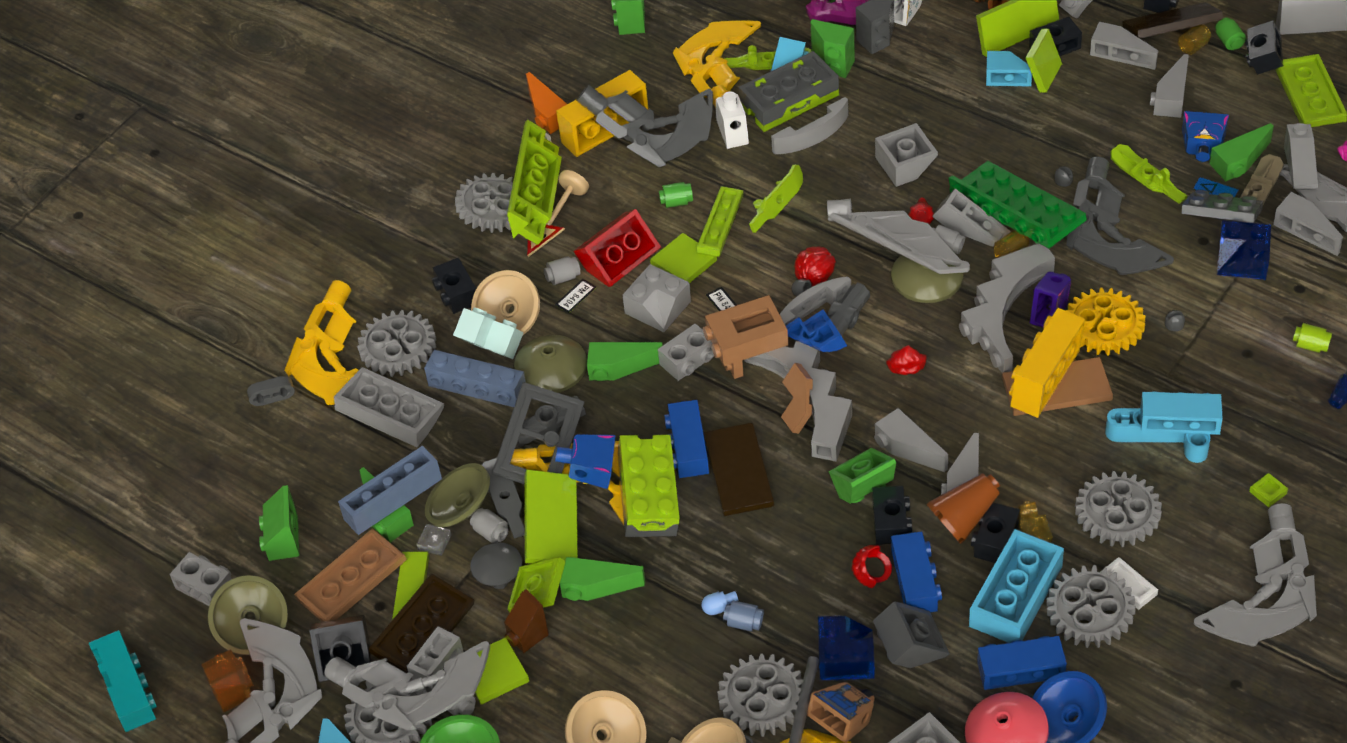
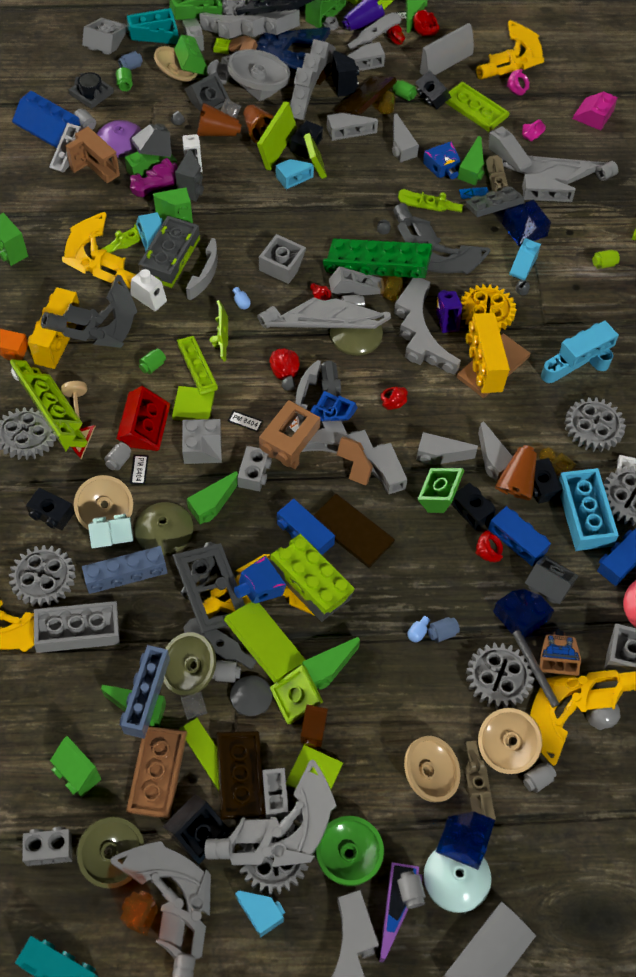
camera: 45 degrees left, 10 degrees up
none -> light blue cylinder [233,287,251,310]
none -> medium azure slope [509,238,541,280]

